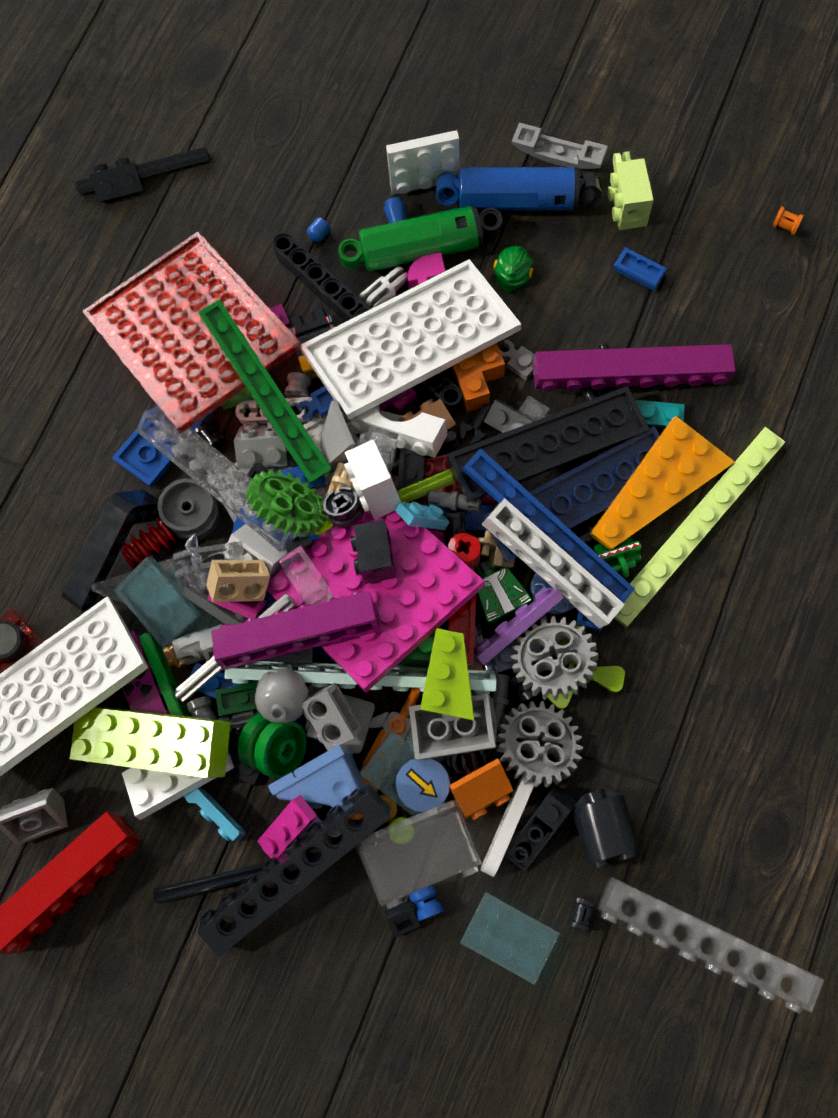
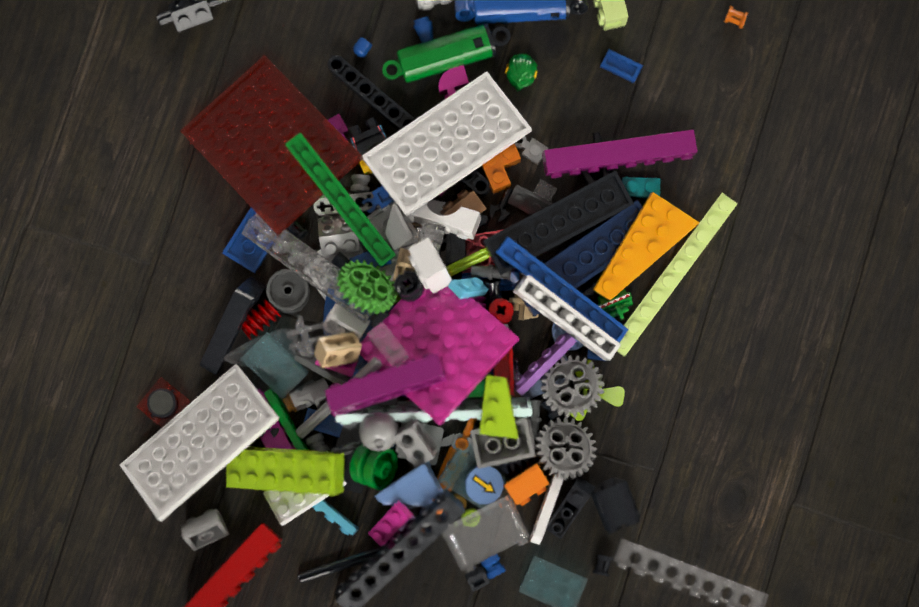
camera: 10 degrees left, 10 degrees up
dark green plate [215,682,258,718] -> none
black brick [351,519,396,584] -> none
white arm [359,267,408,308] -> none
torso [475,560,532,627] -> none

